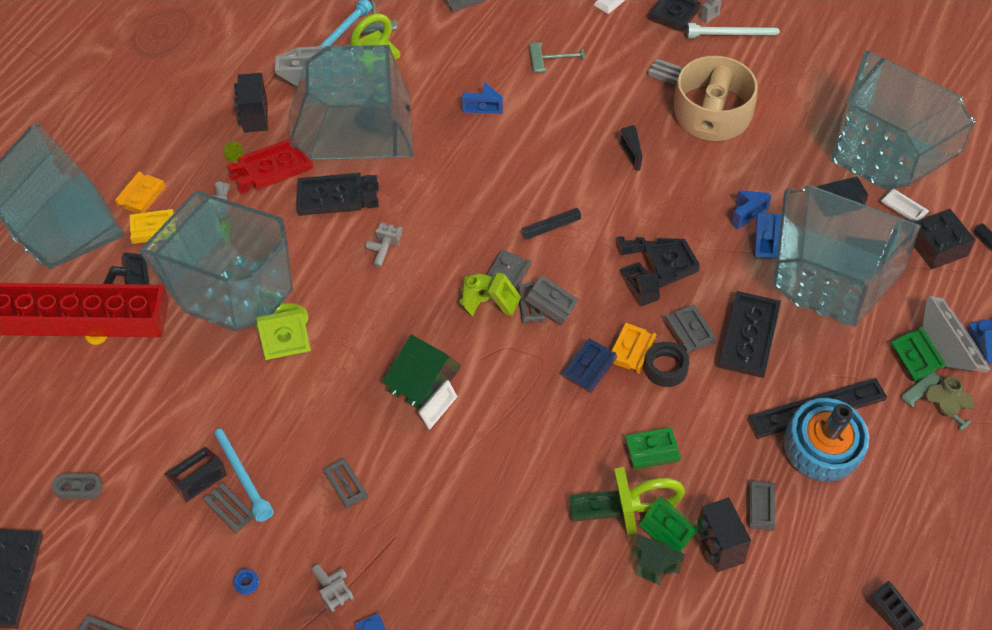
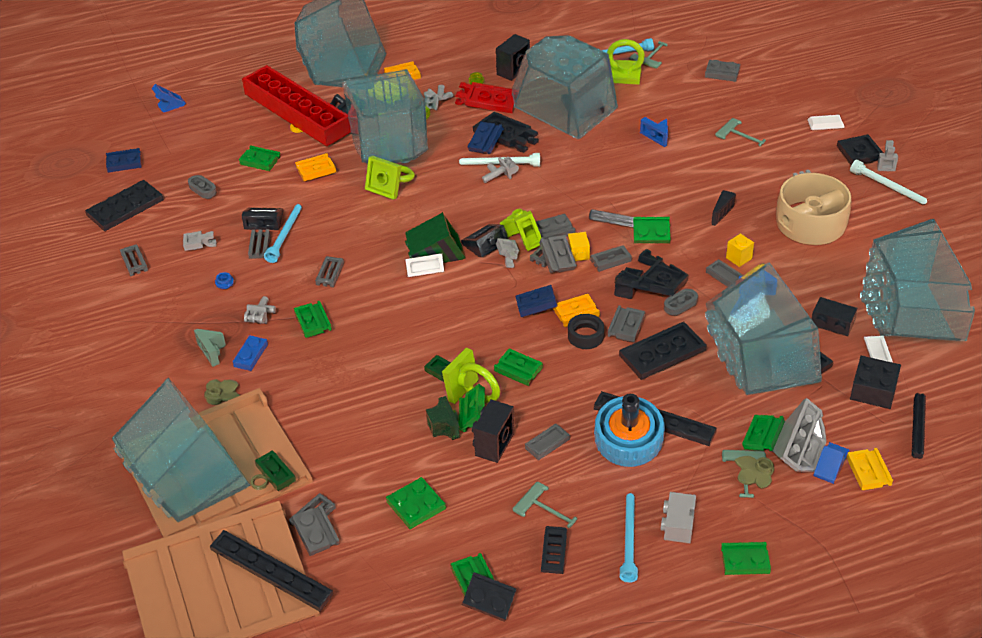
camera: 45 degrees right, 10 degrees down
none -> light grey plate [183,231,216,251]
none -> green plate [239,145,281,171]
none -> green plate [294,301,332,338]
none -> light orange plate [295,153,336,181]
none -> light aqua piece [459,153,540,167]
none -> black tile [461,224,509,257]
none -> dark blue plate [467,122,503,154]
none -> light grey plate [496,238,519,268]
none -> sand green piece [512,482,577,528]
none -> yellow brick [568,232,590,261]
none -> dark grey tile [590,245,632,272]
none -> medium azure piece [620,493,638,583]
none -> green plate [633,217,670,243]
none -> light grey brick [661,492,696,544]
none -> dark grey plate [664,289,698,315]
none -> dark grey tile [706,259,744,291]
none -> yellow brick [726,233,754,267]

